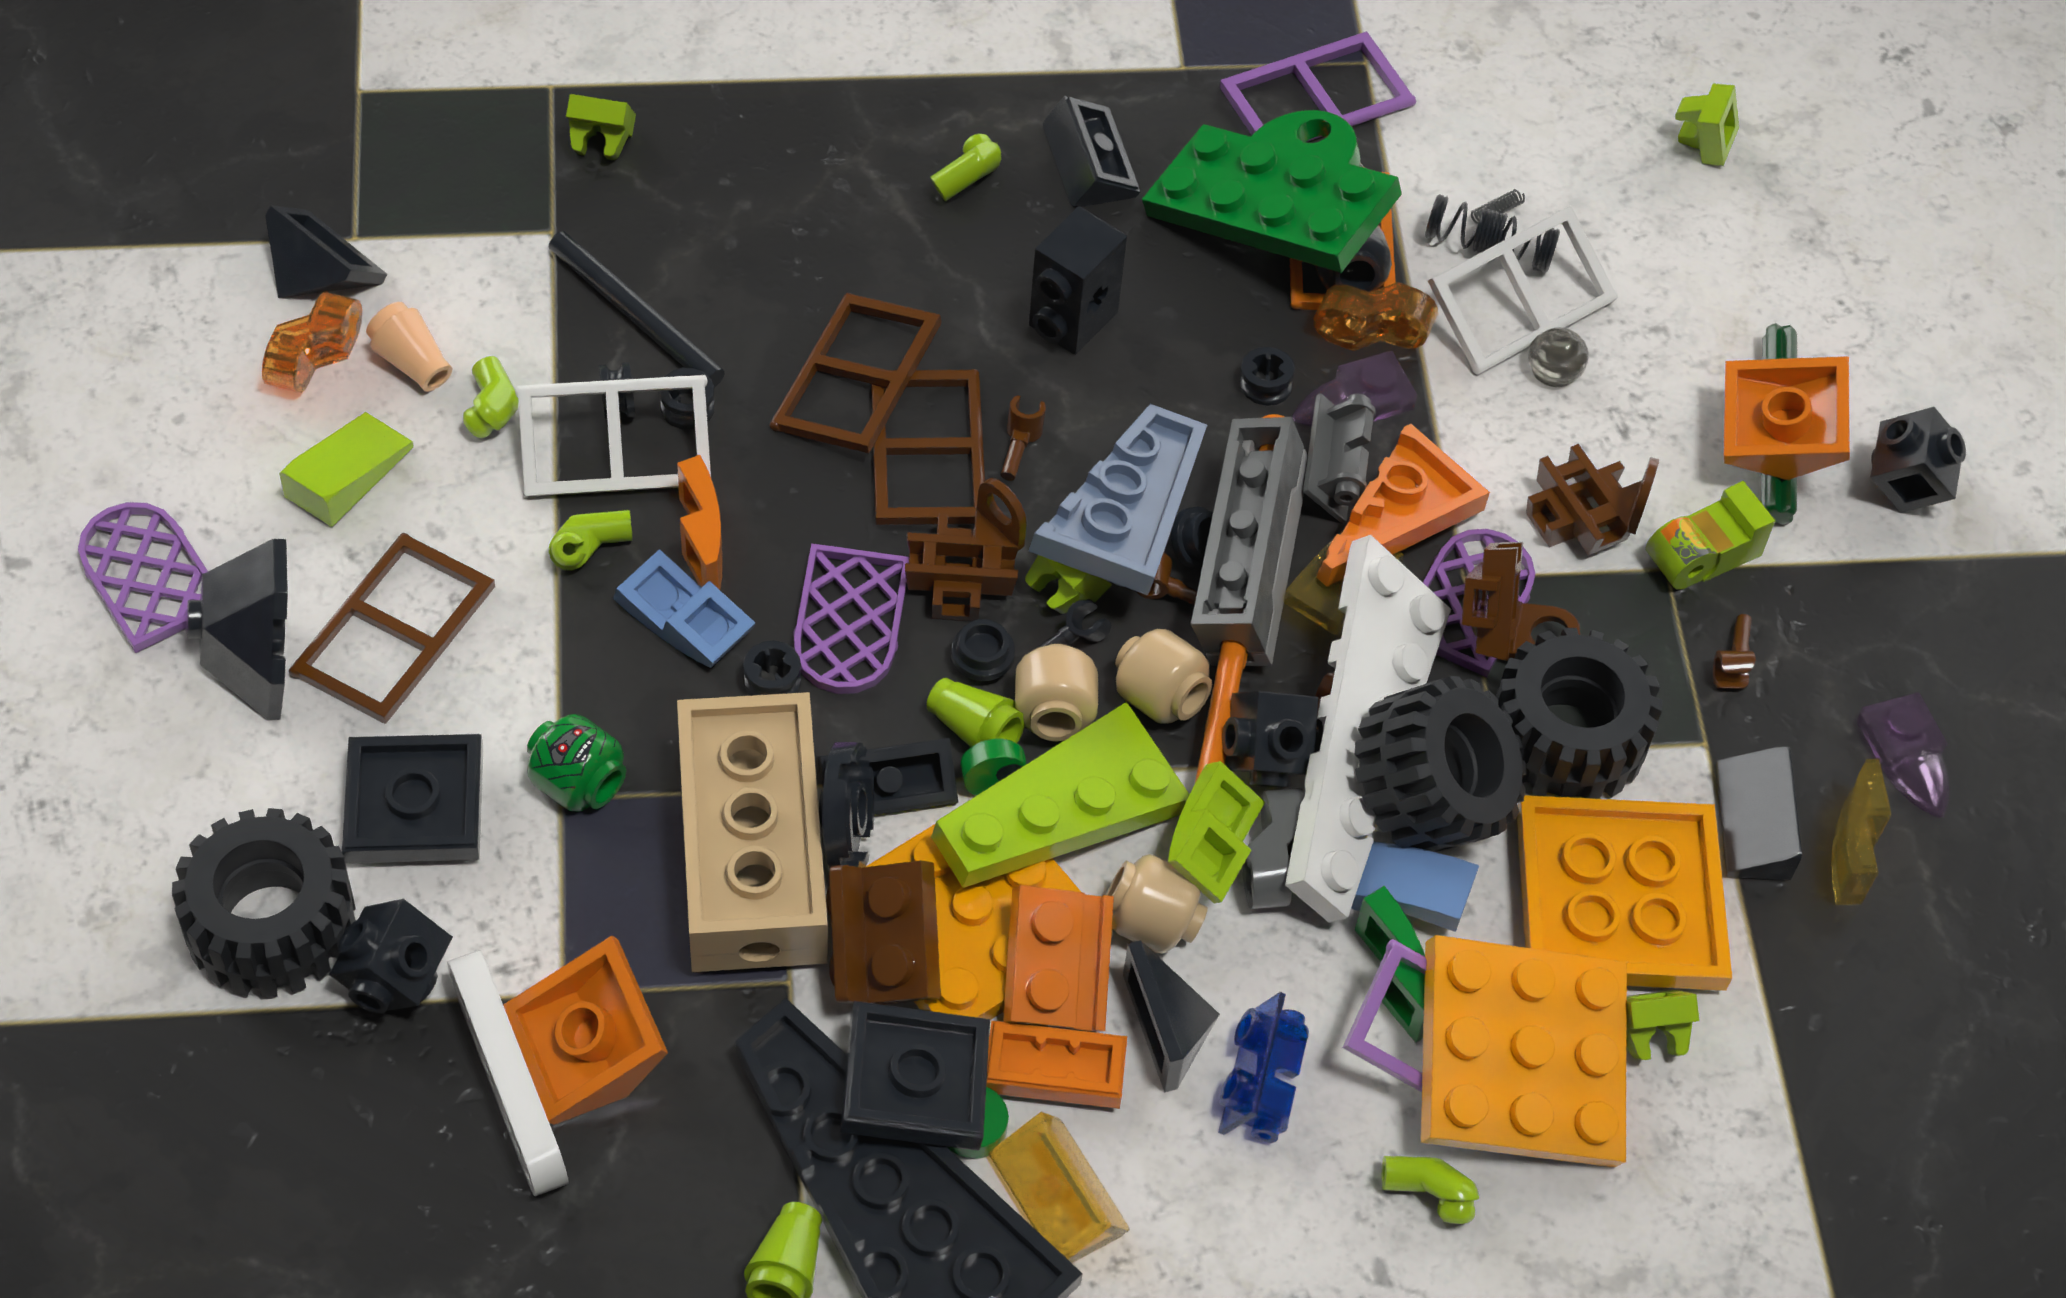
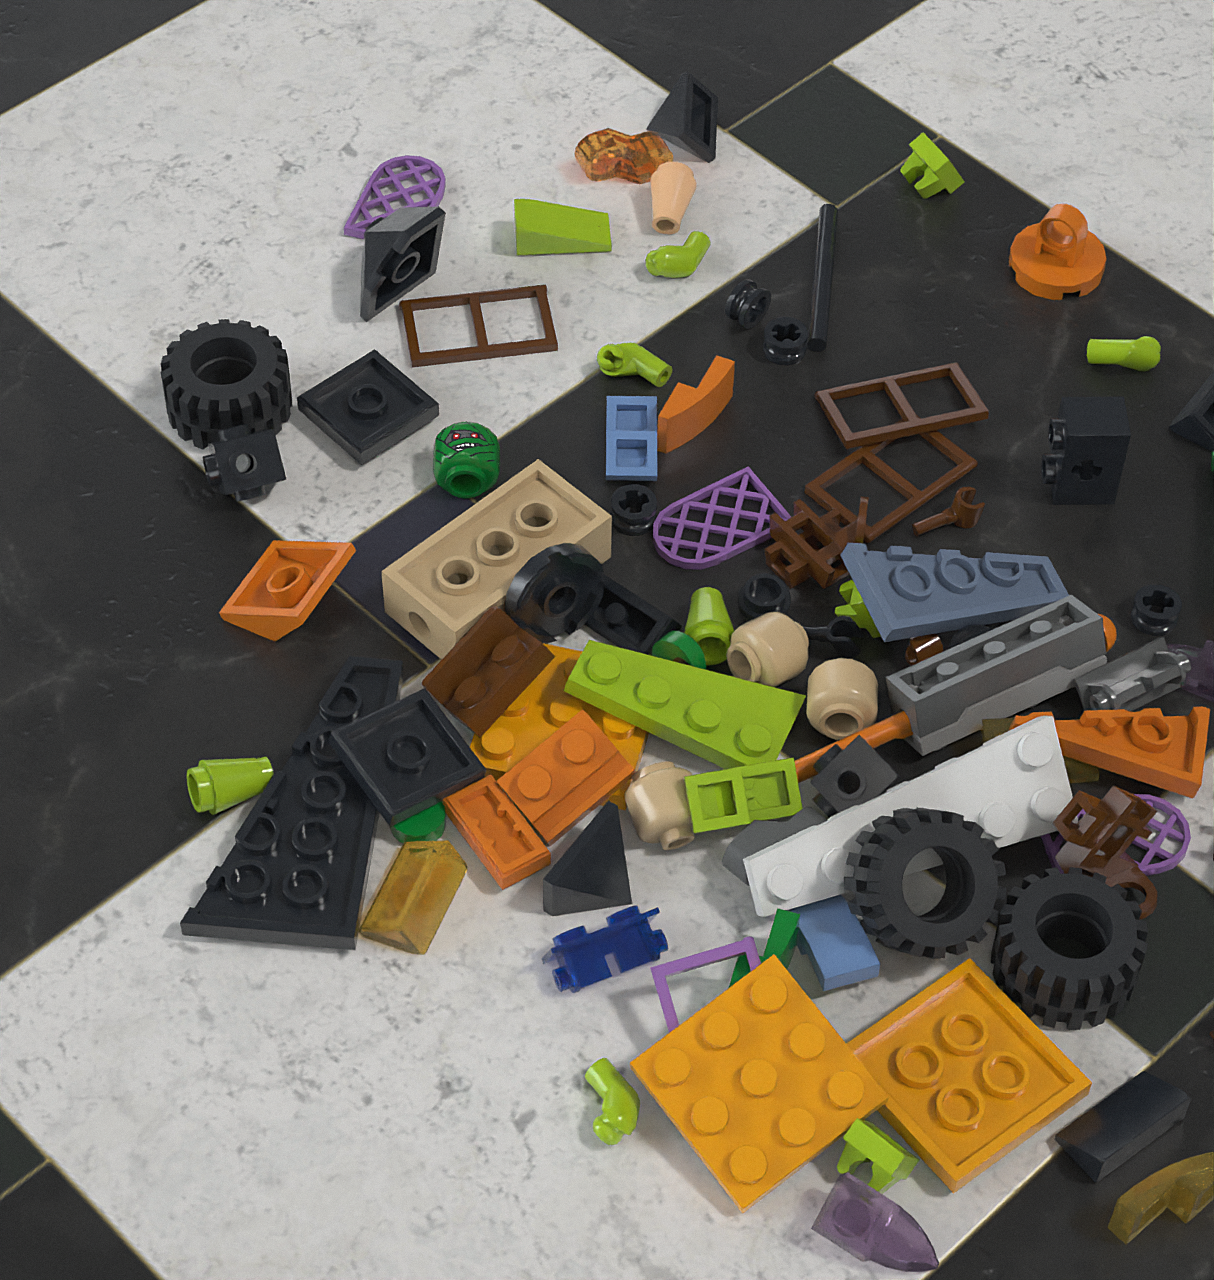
camera: 55 degrees right, 5 degrees down
white beam [447,950,569,1196] -> none
white window [515,375,711,497] -> none
none -> clear purple plate [811,1172,939,1272]
none -> orange tile [1009,203,1107,300]

